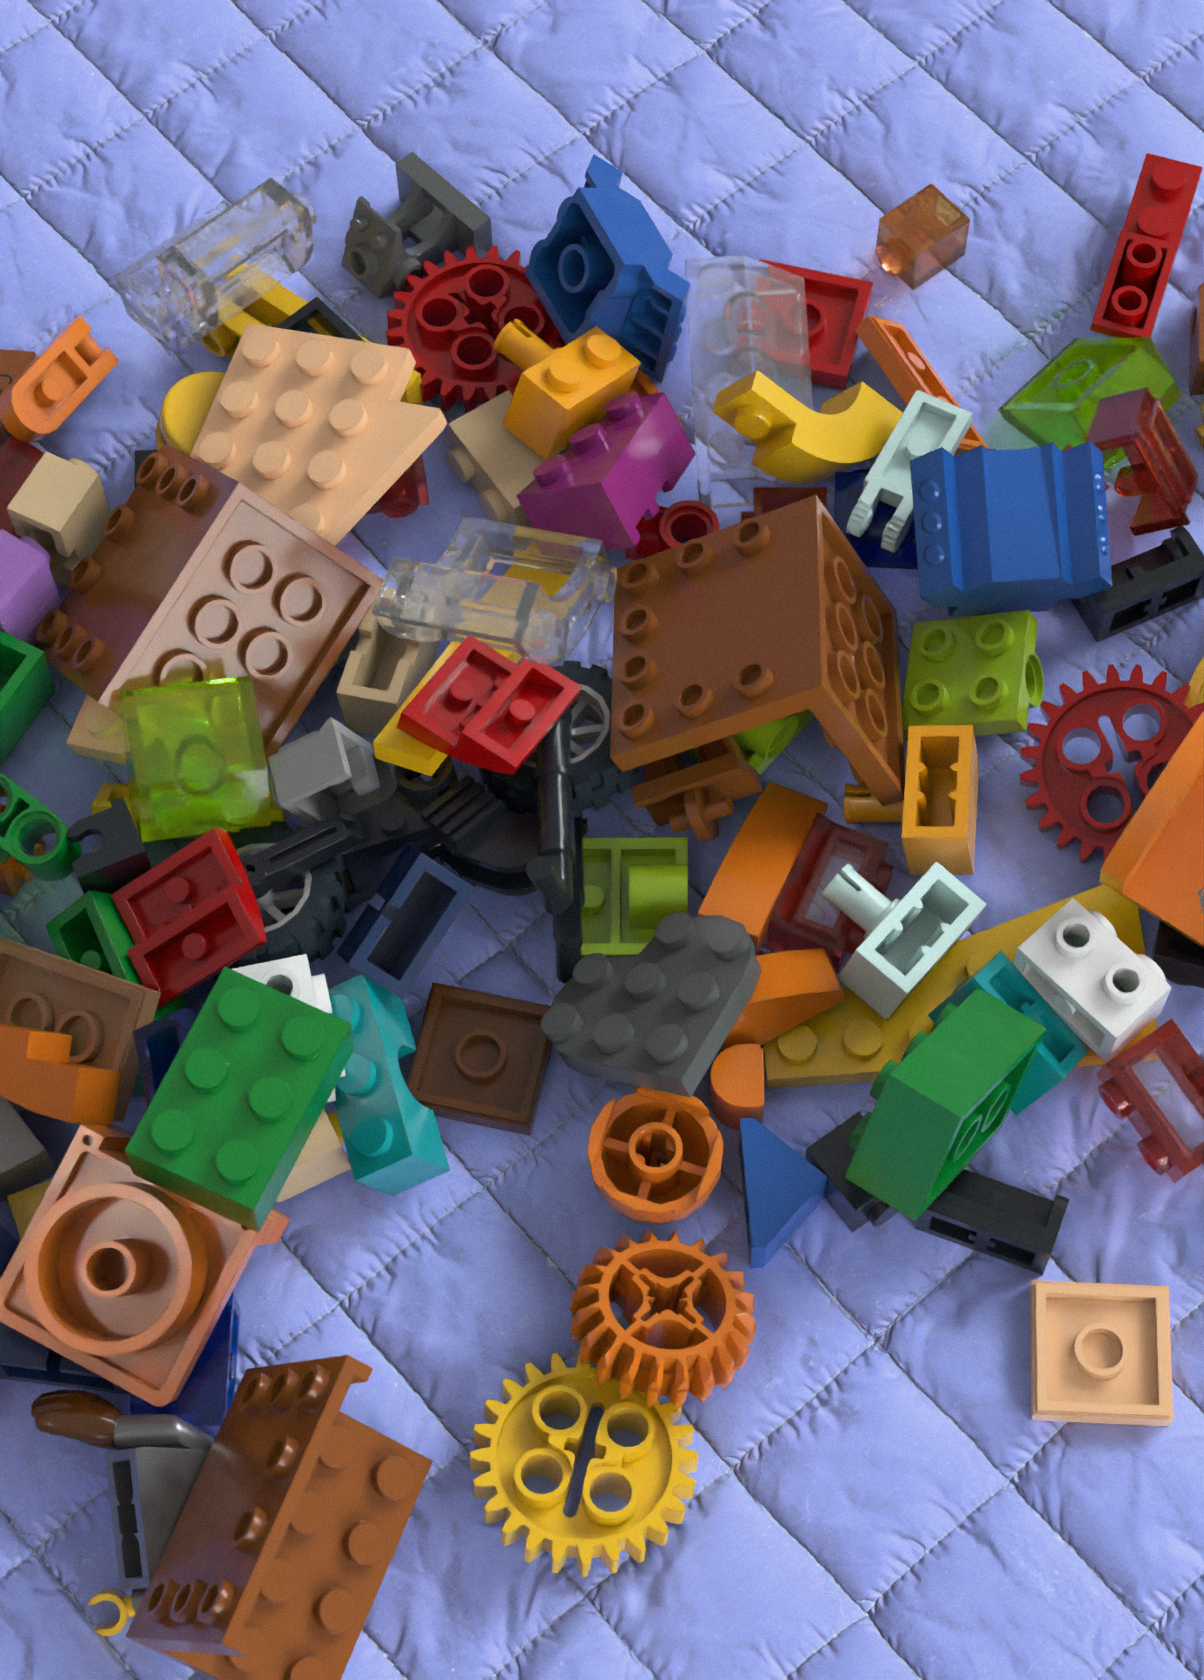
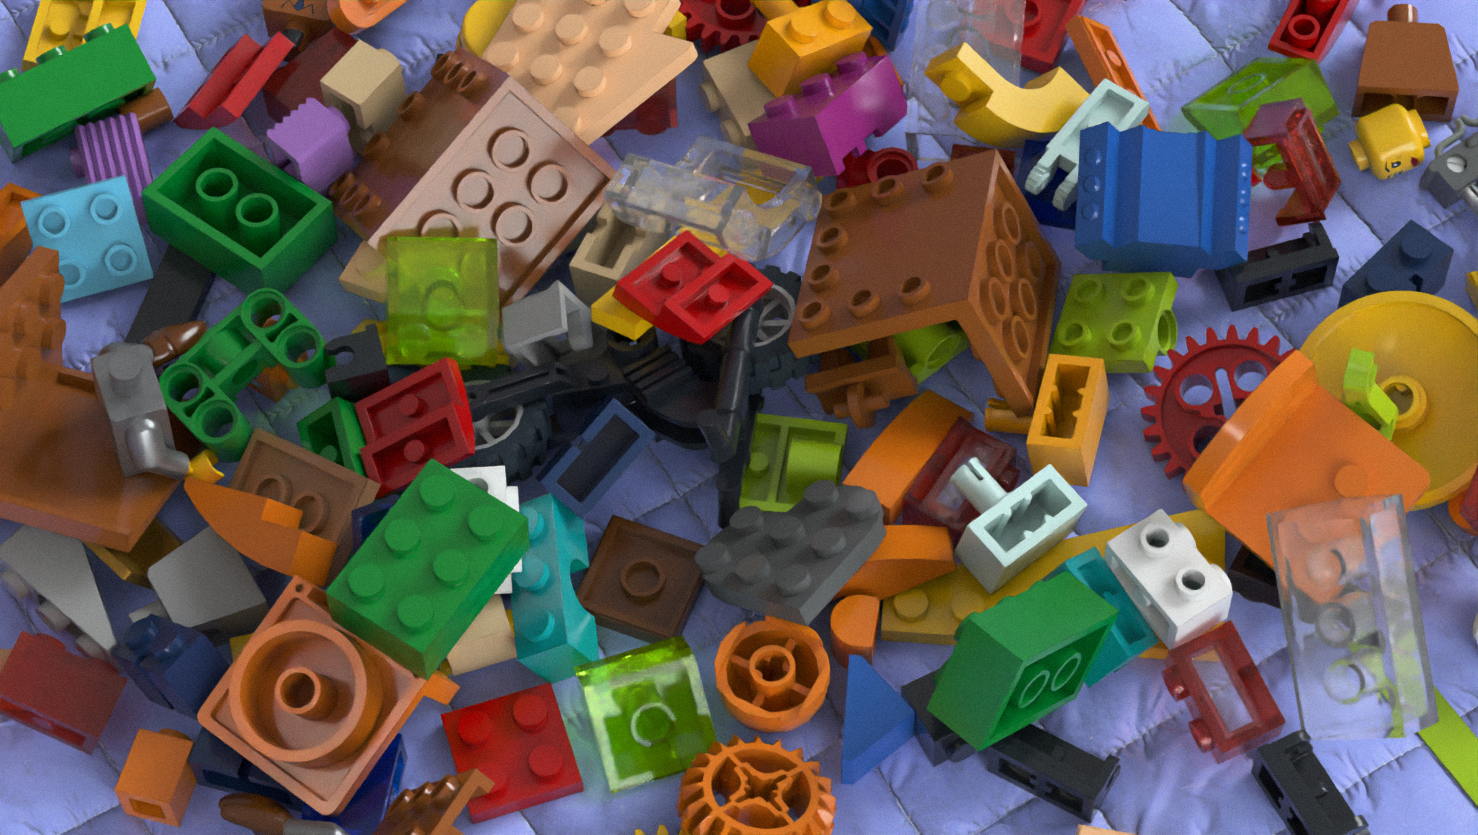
camera: 10 degrees right, 5 degrees down
none -> red plate [440,682,584,824]
none -> clear neon green slope [573,635,717,794]

